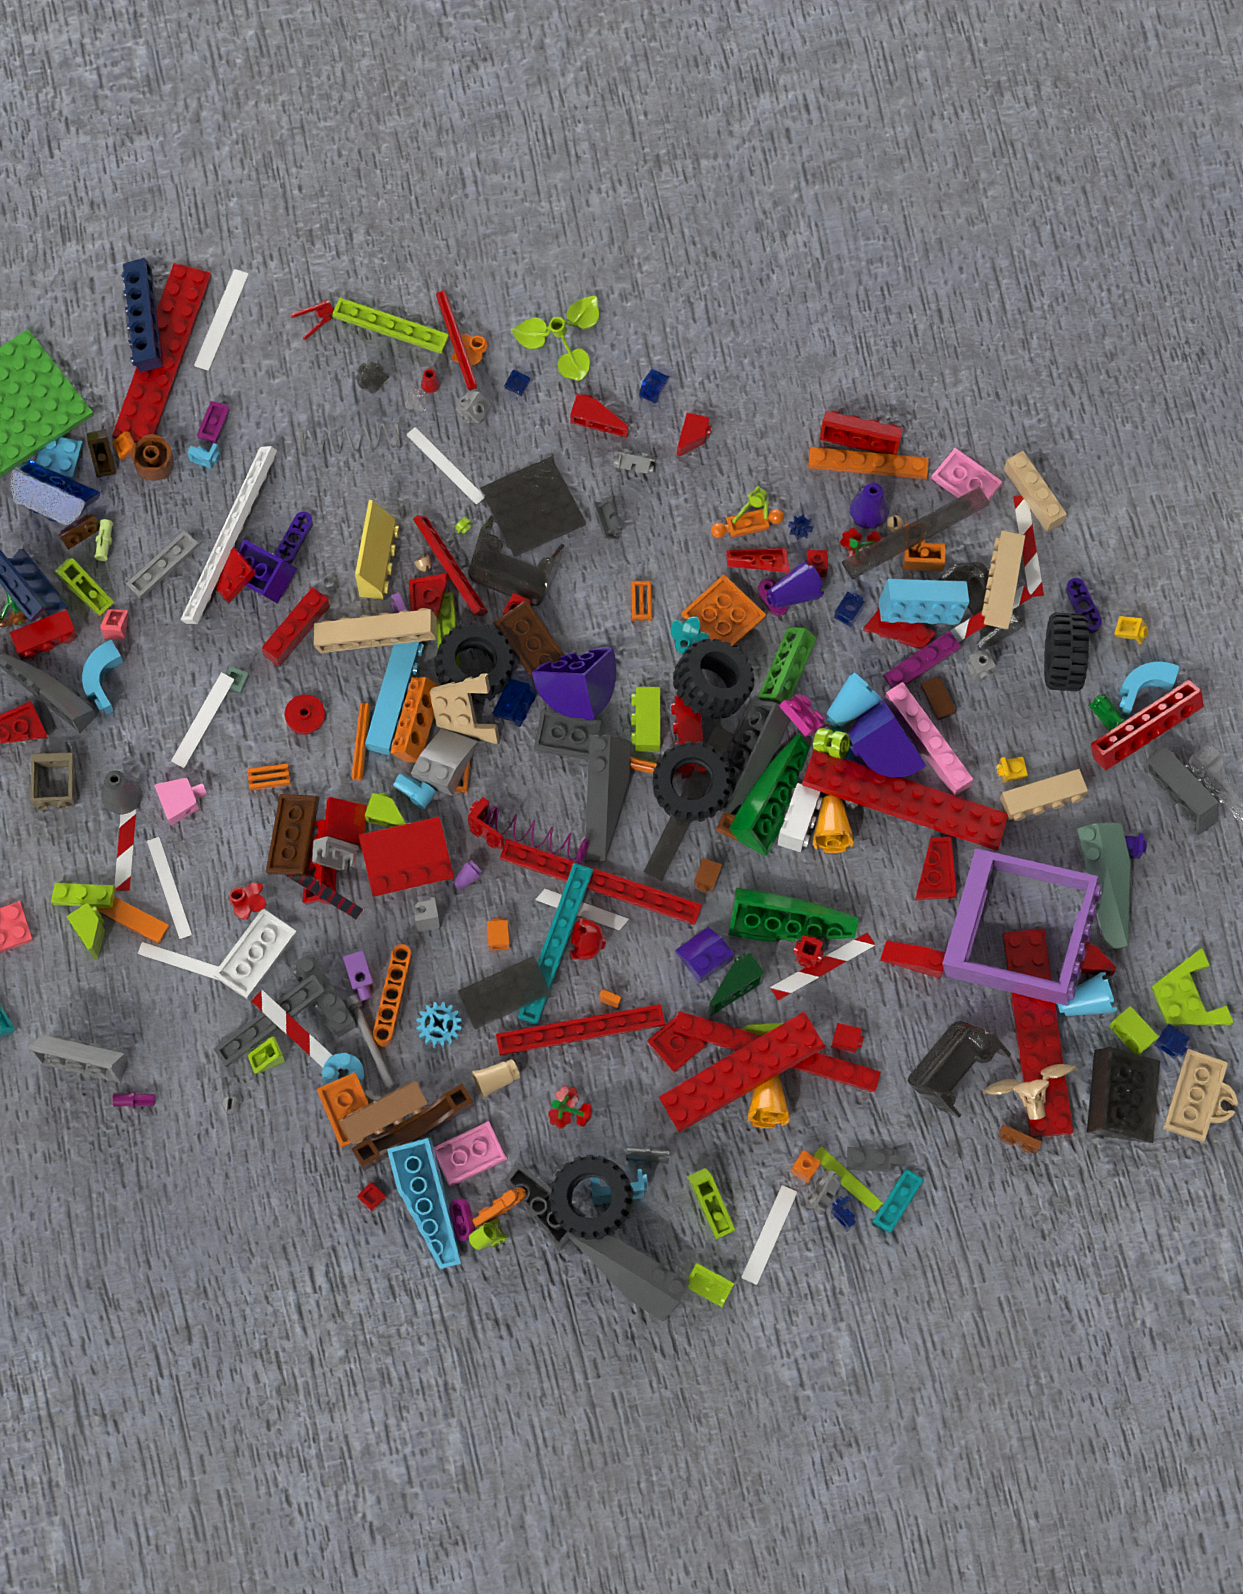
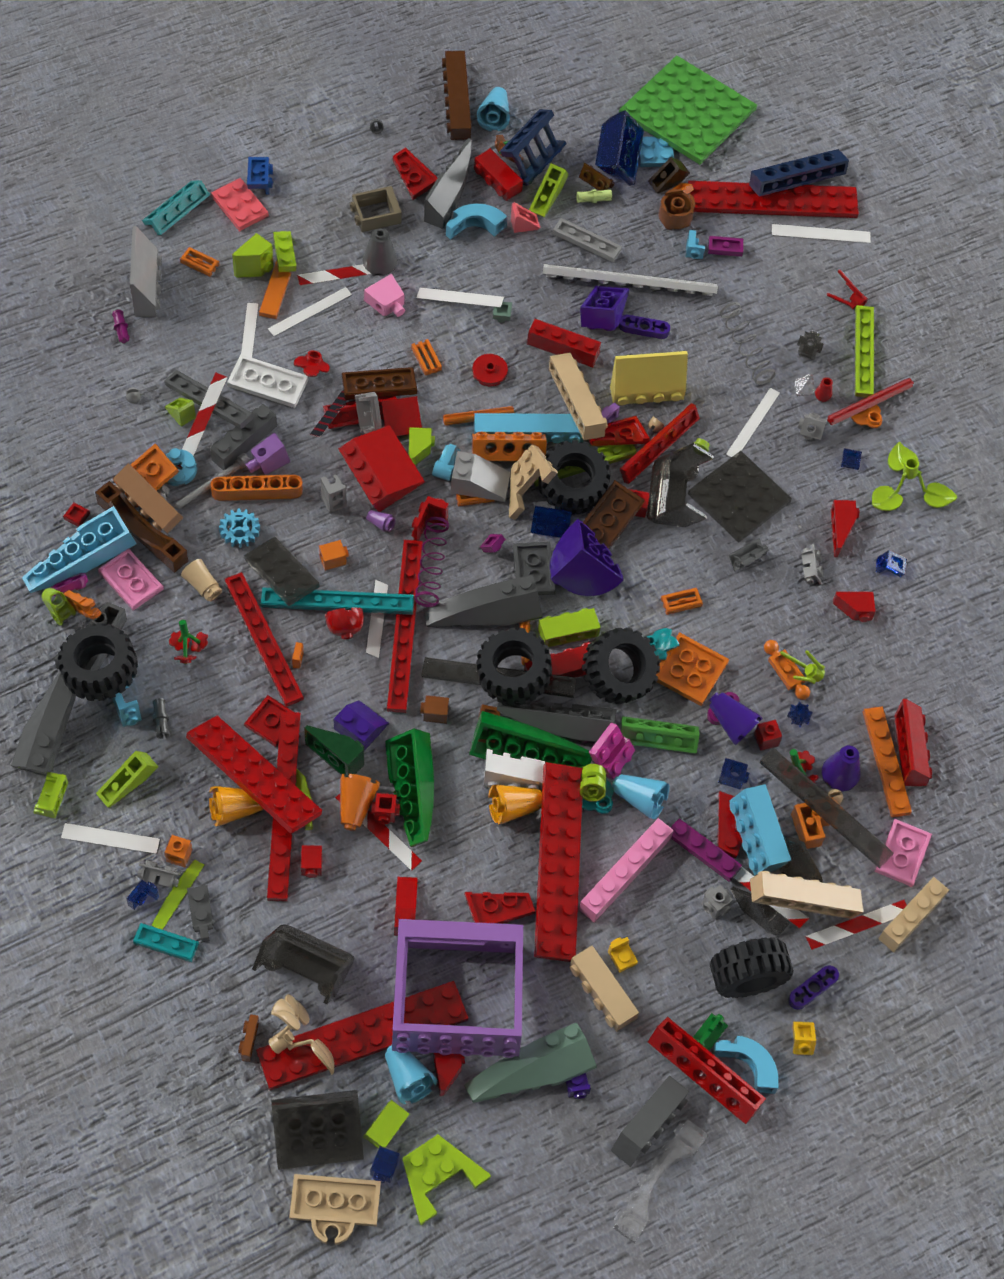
camera: 70 degrees right, 10 degrees down
red wing [216,548,256,602] -> none
red wing [726,548,789,573] -> none
dark purple brick [849,700,927,777] -> none
reddish brown tile [920,676,956,721] -> none
none -> orange tile [180,247,220,277]
none -> orange cone [340,774,380,831]
none -> magenta plate [480,534,506,553]

